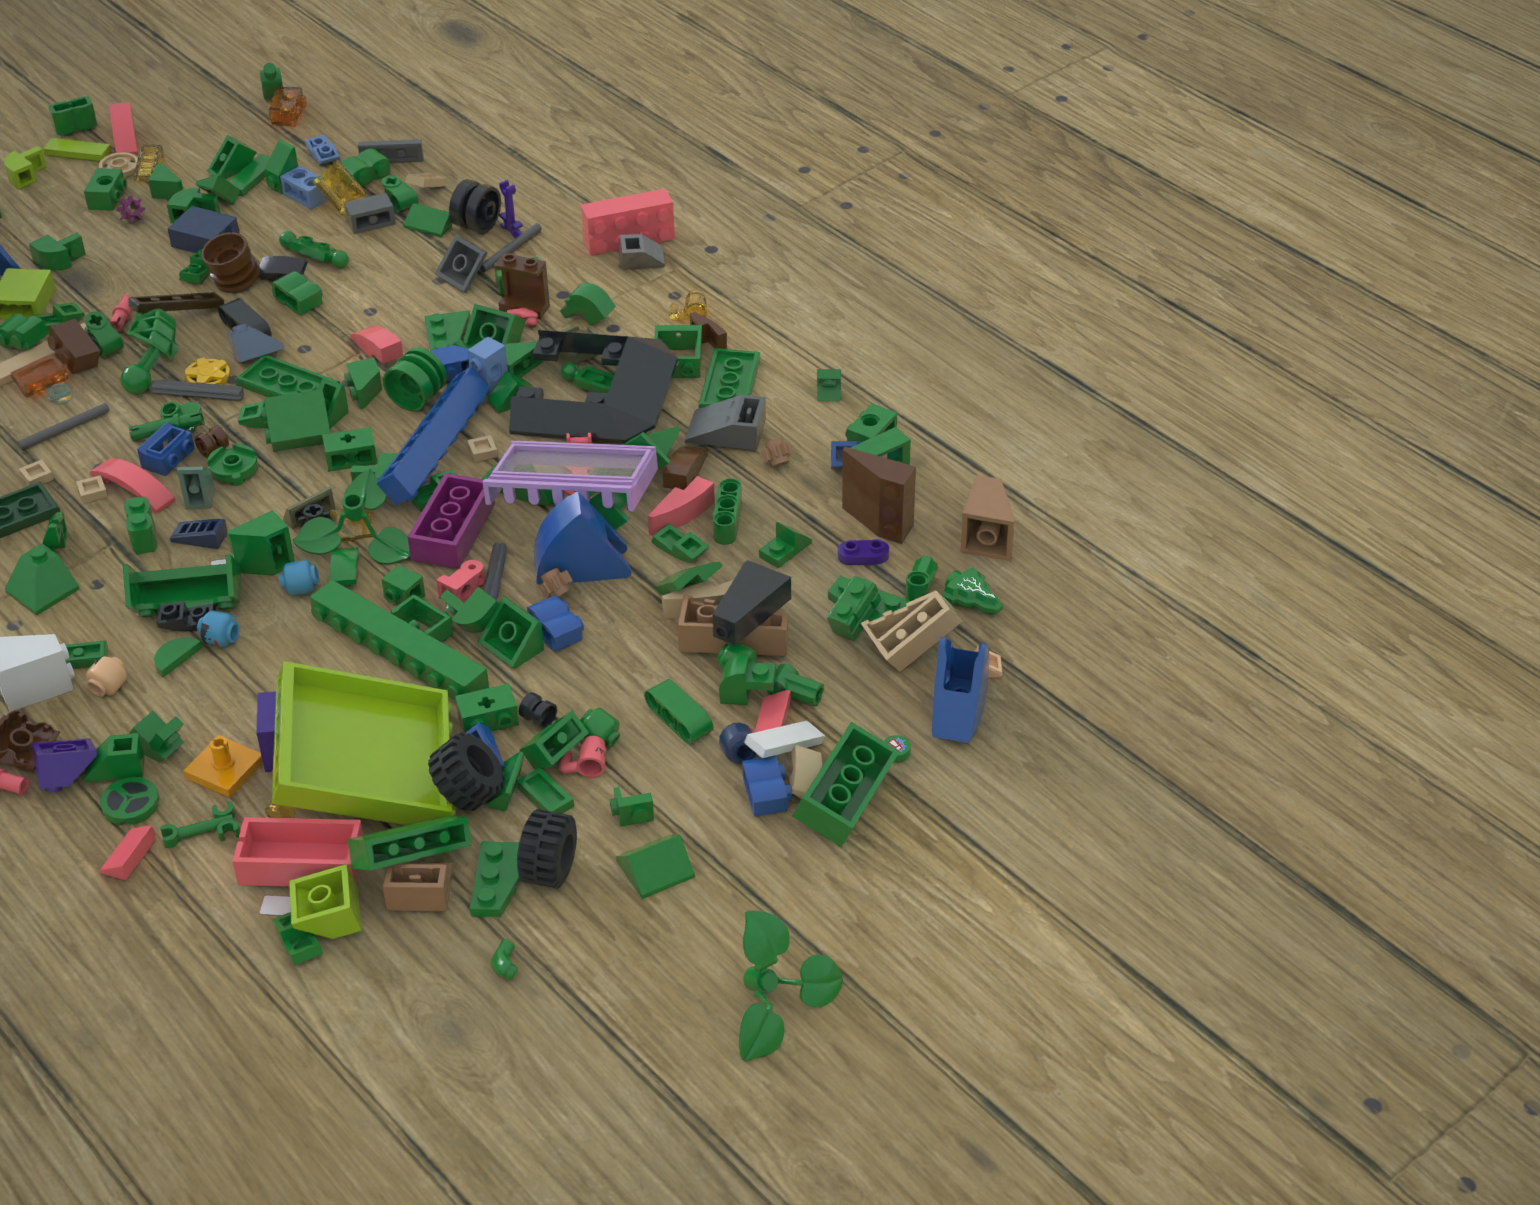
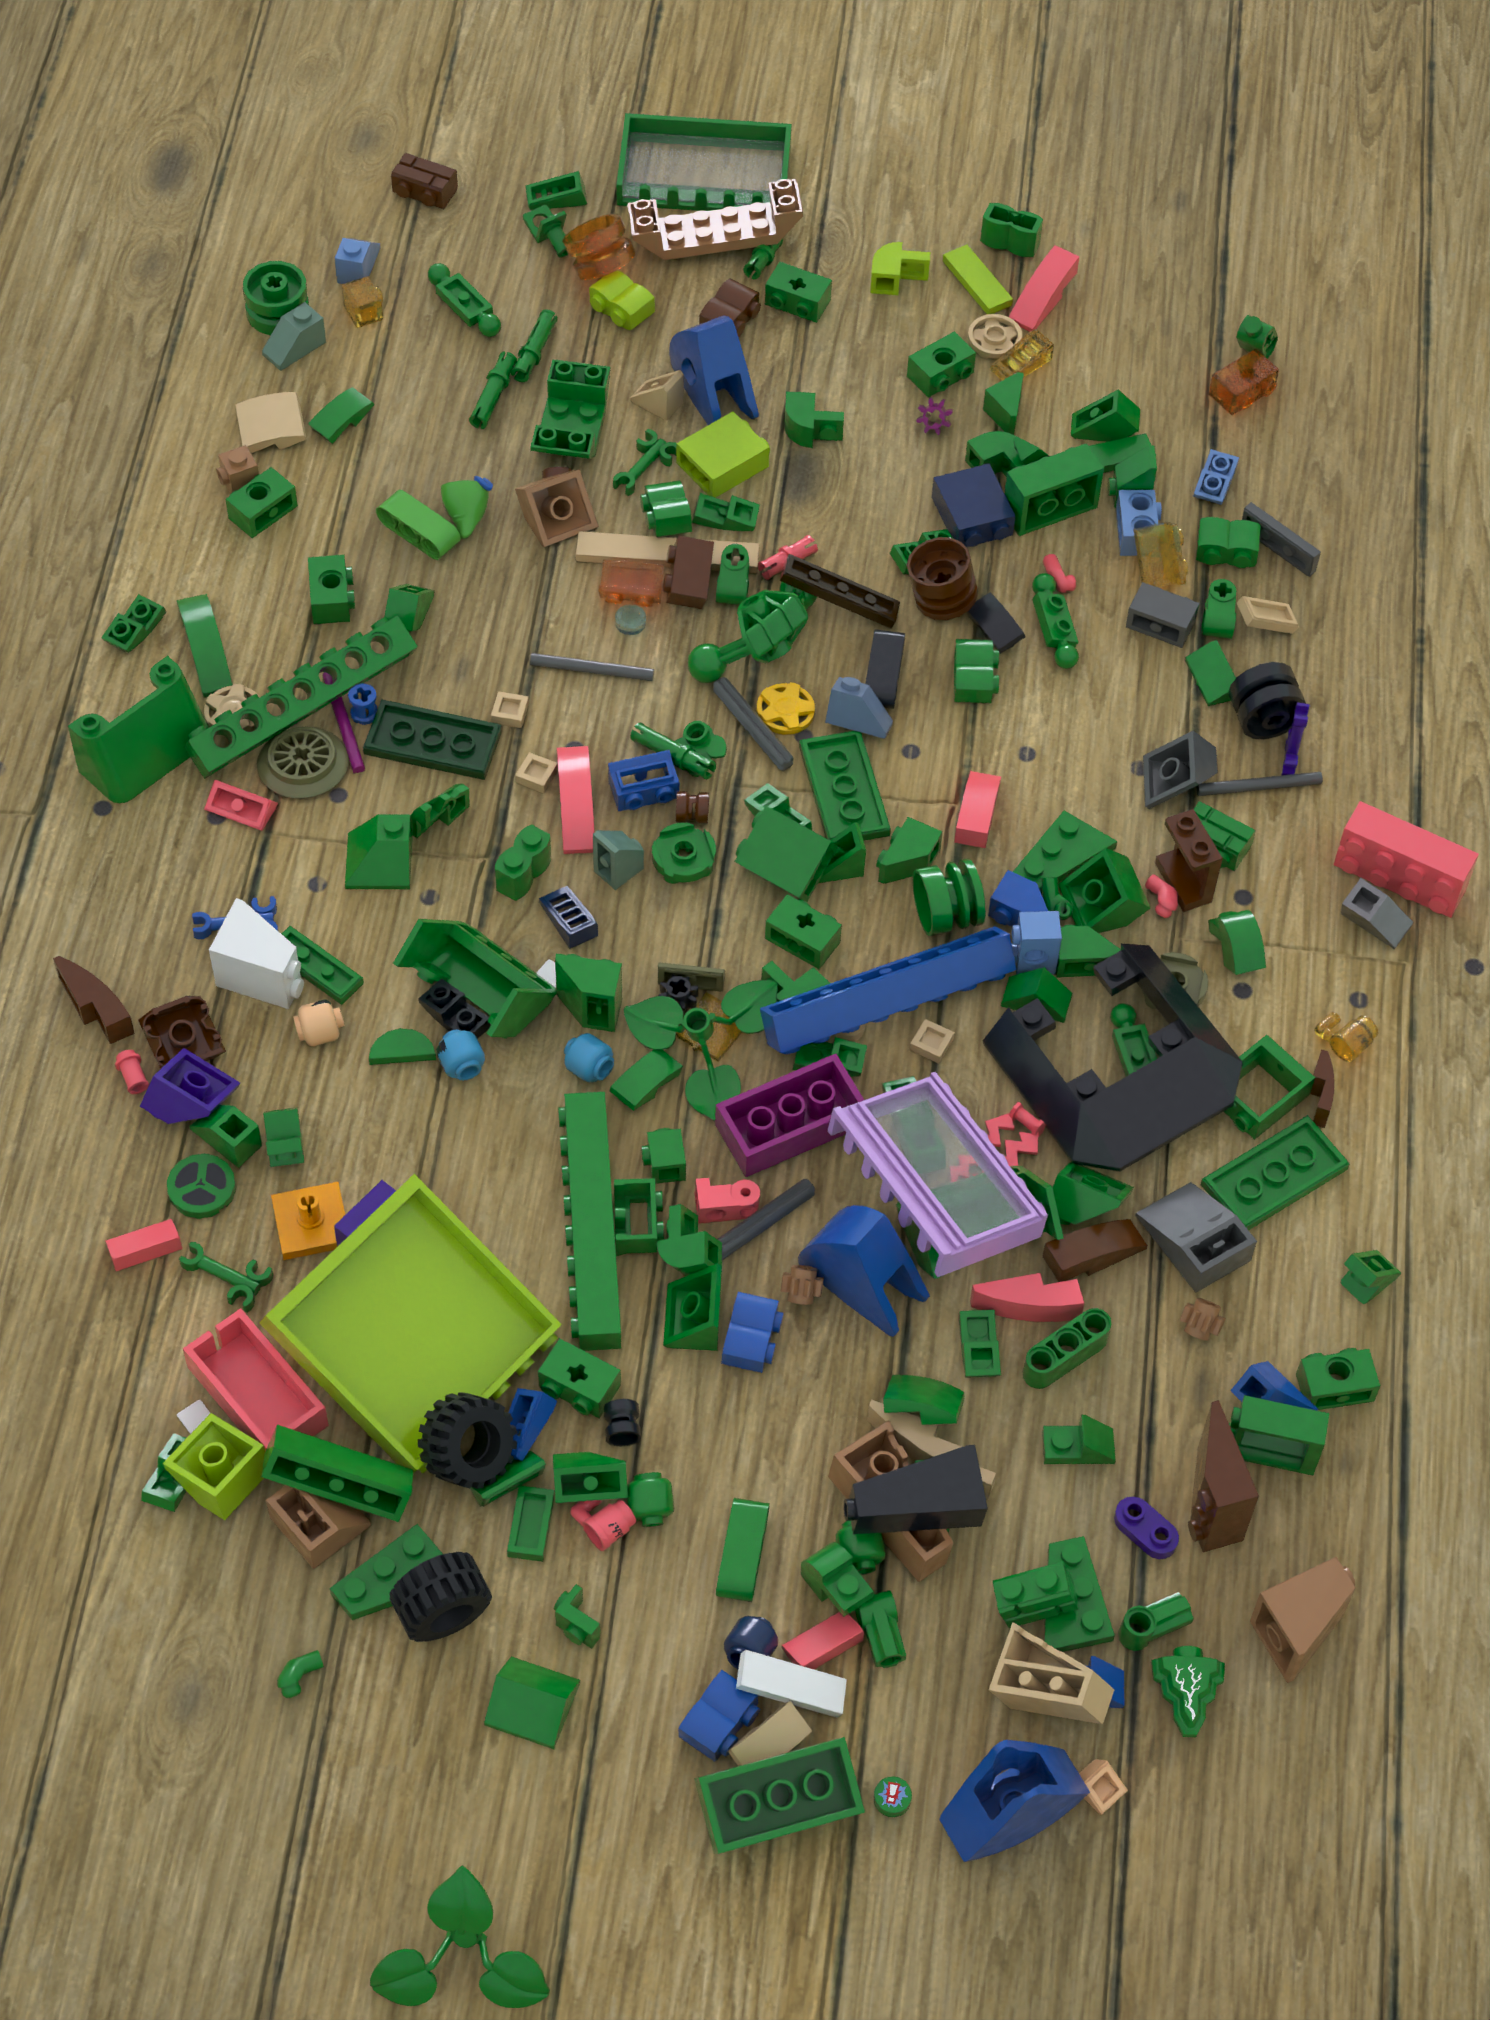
camera: 45 degrees right, 15 degrees up
none -> green brick [1004,443,1104,536]
none -> coral arm [1043,554,1076,593]

